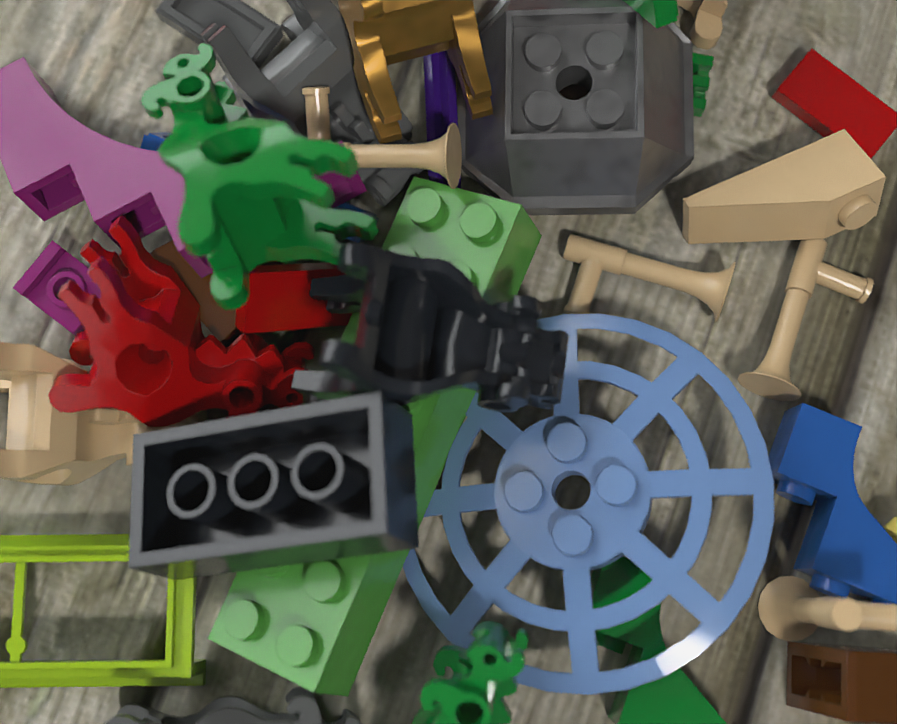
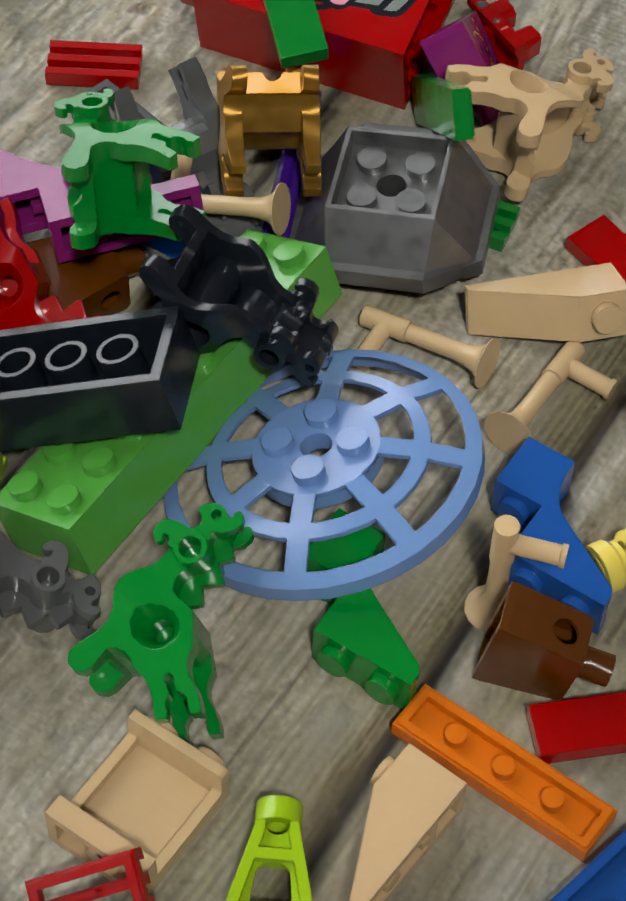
camera: 10 degrees right, 25 degrees down
red tile [235,262,352,334] -> none

